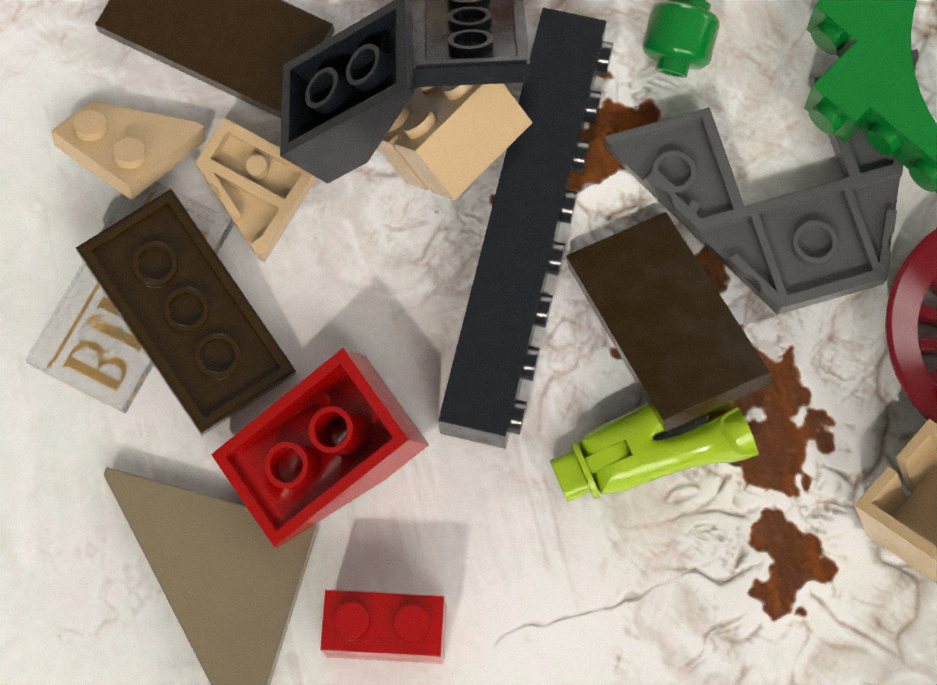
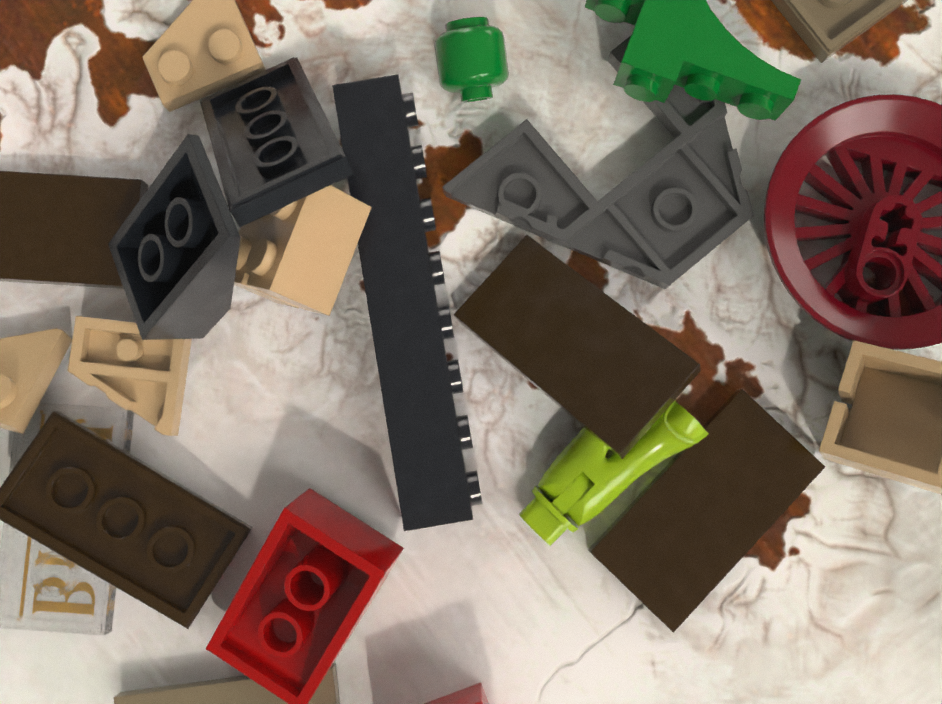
camera: 25 degrees left, 10 degrees up
none -> dark brown tile [588,389,825,633]

